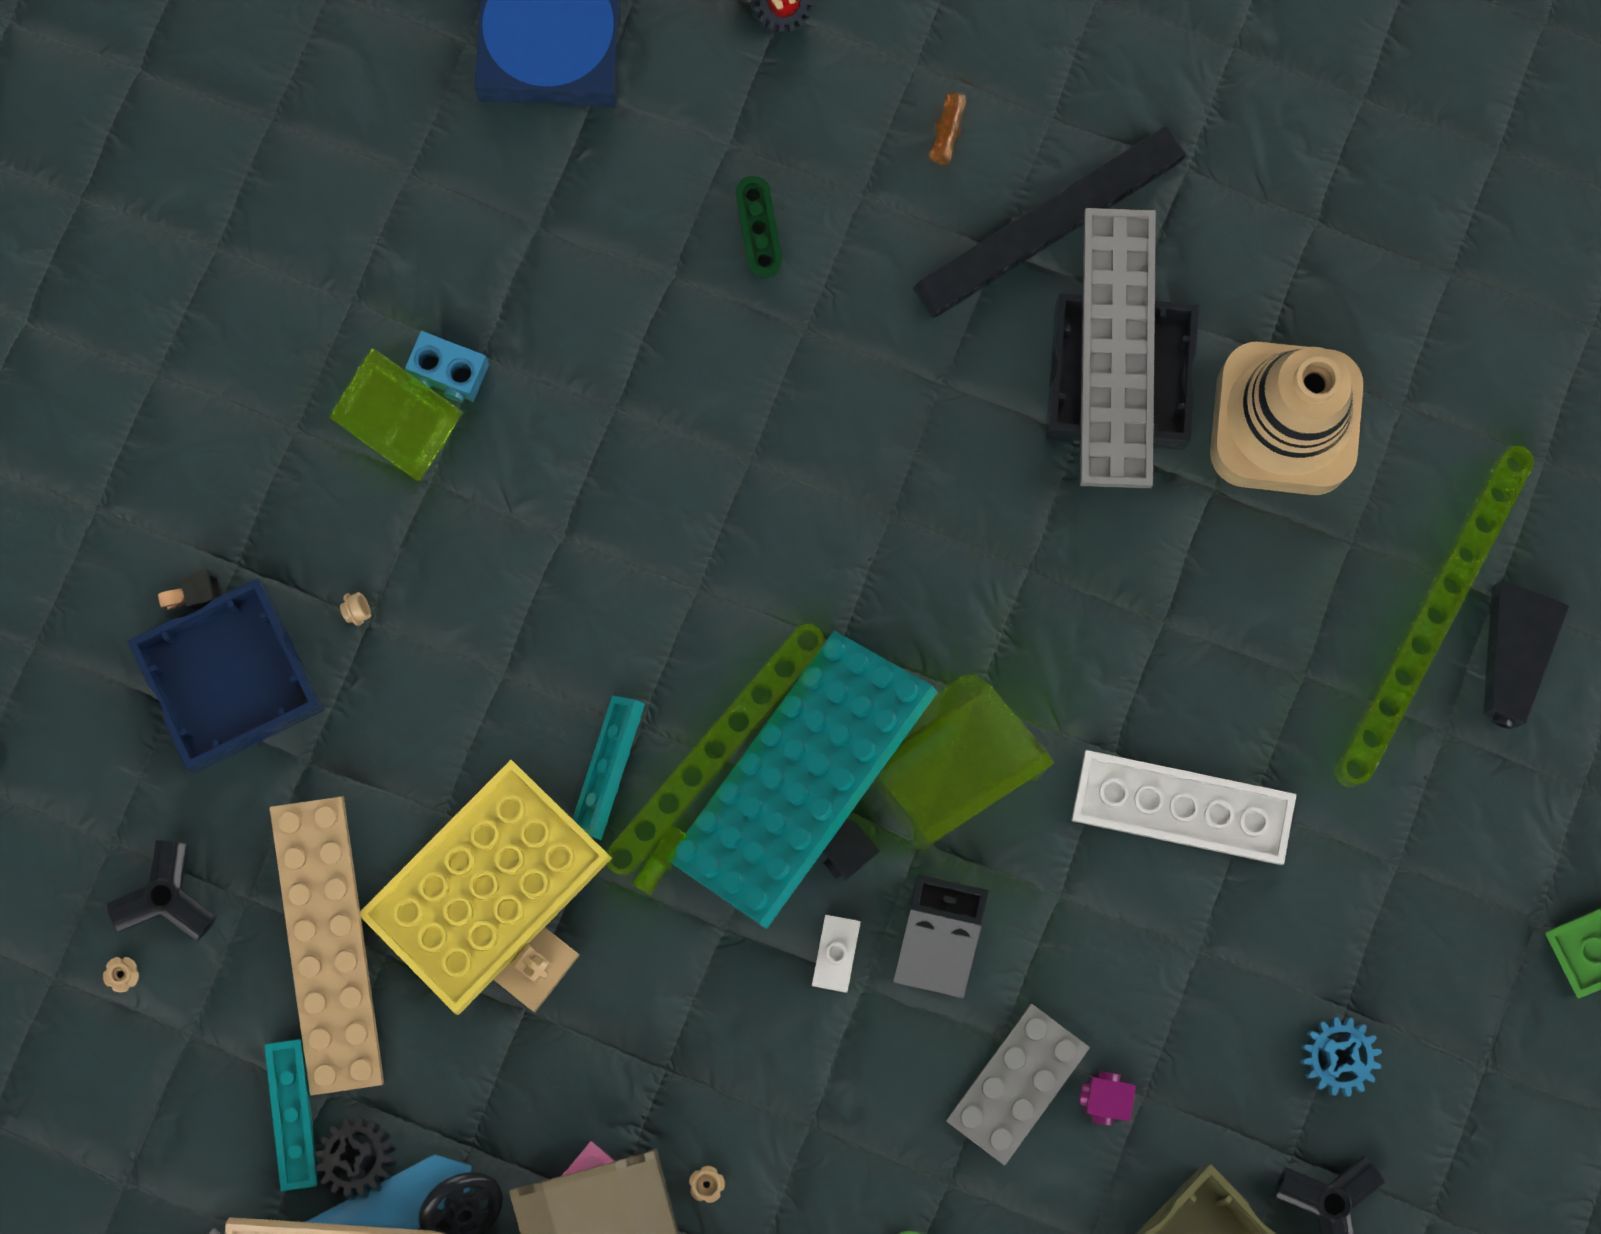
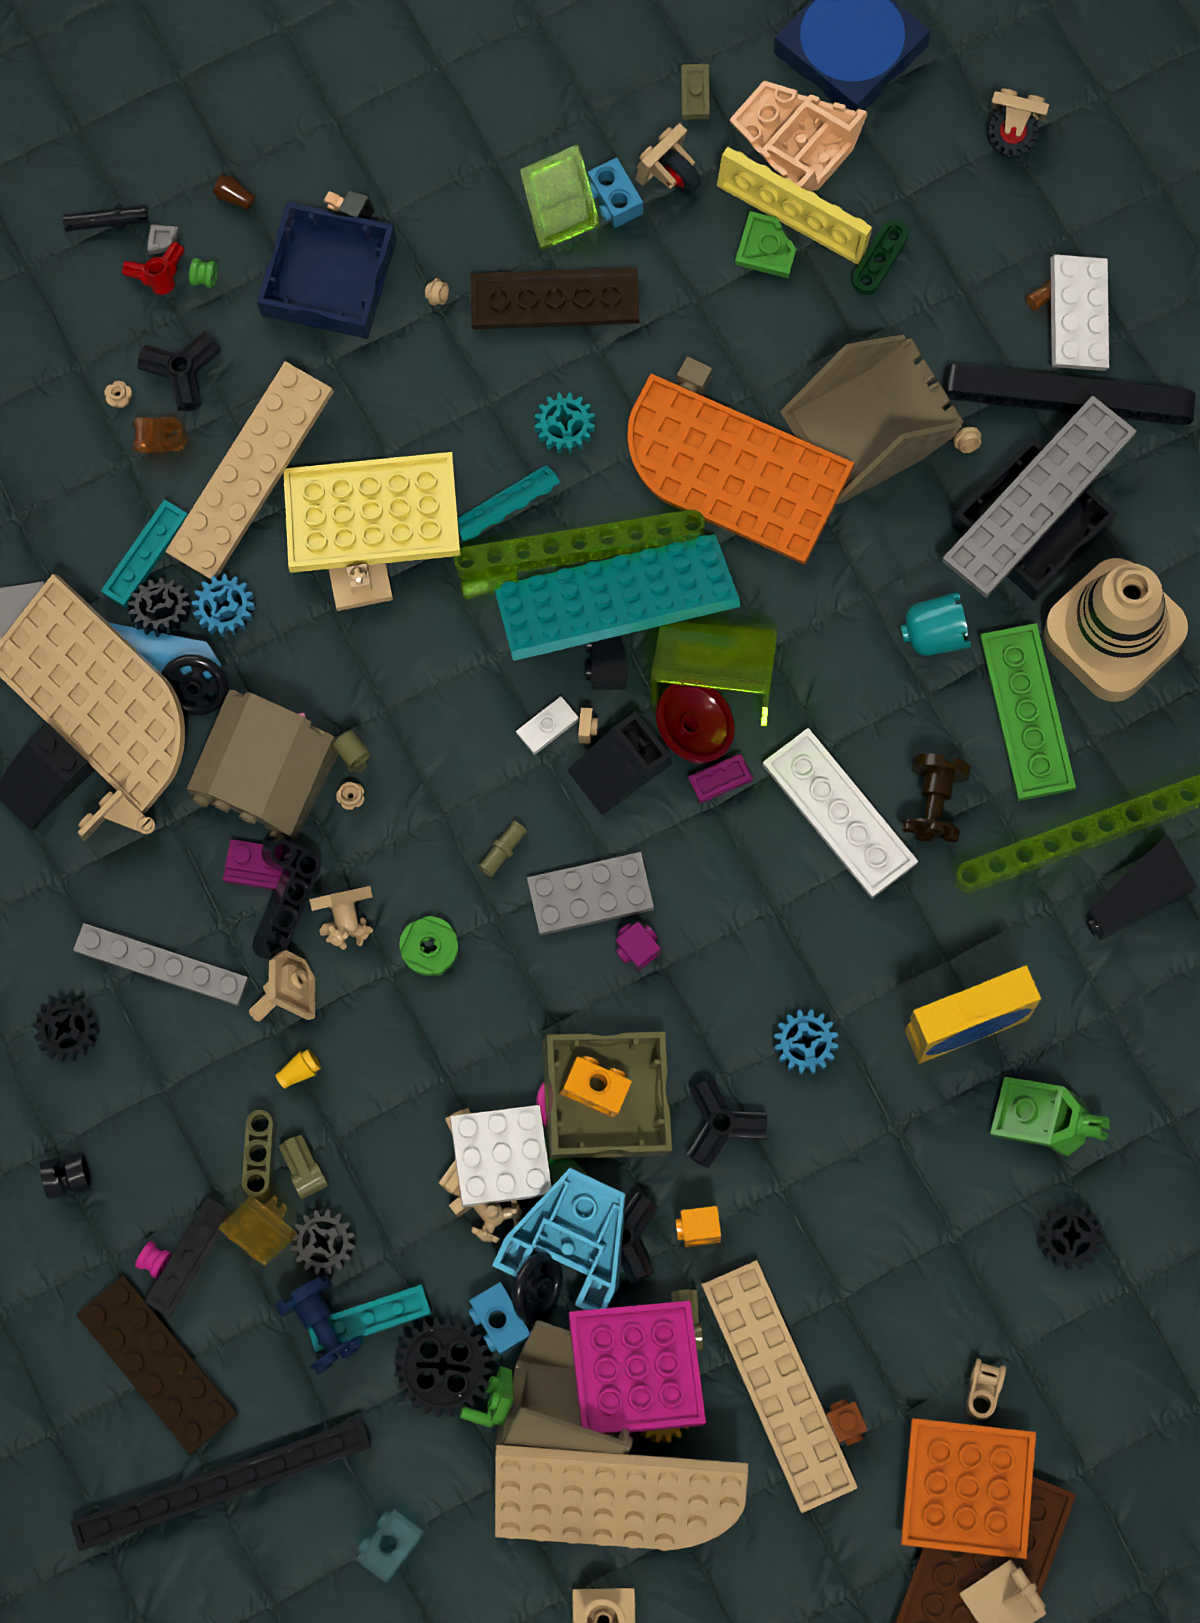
camera: 50 degrees right, 5 degrees down
none -> red axle [122,242,185,295]
none -> clear orange piece [132,417,188,453]
none -> light grey tile [147,225,179,254]
none -> bright green wheel [189,258,218,289]
none -> dark azure gear [192,574,256,637]
none -> reddish brown cone [212,174,256,210]
none -> olive piece [333,730,371,773]
none -> dark brown plate [471,267,639,330]
none -> olive pin [478,821,527,877]
none -> teal gear [534,392,595,454]
none -> tan plate [578,708,598,744]
none -> orange plate [628,374,855,565]
none -> plate [635,123,701,195]
none -> dark red dish [656,679,735,763]
none -> dark tan plate [677,356,712,396]
none -> olive plate [681,64,710,120]
none -> magenta plate [688,753,753,805]
none -> light yellow plate [717,147,872,265]
none -> light nougat wedge [730,81,867,191]
none -> bright green plate [735,211,796,279]
none -> dark tan windscreen [780,334,964,504]
none -> teal cylinder [901,592,971,656]
none -> dark brown piece [901,753,971,842]
none -> yellow tile [905,965,1041,1064]
none -> tan plate [953,427,981,453]
none -> bright green plate [979,623,1076,801]
none -> white plate [1051,255,1109,371]

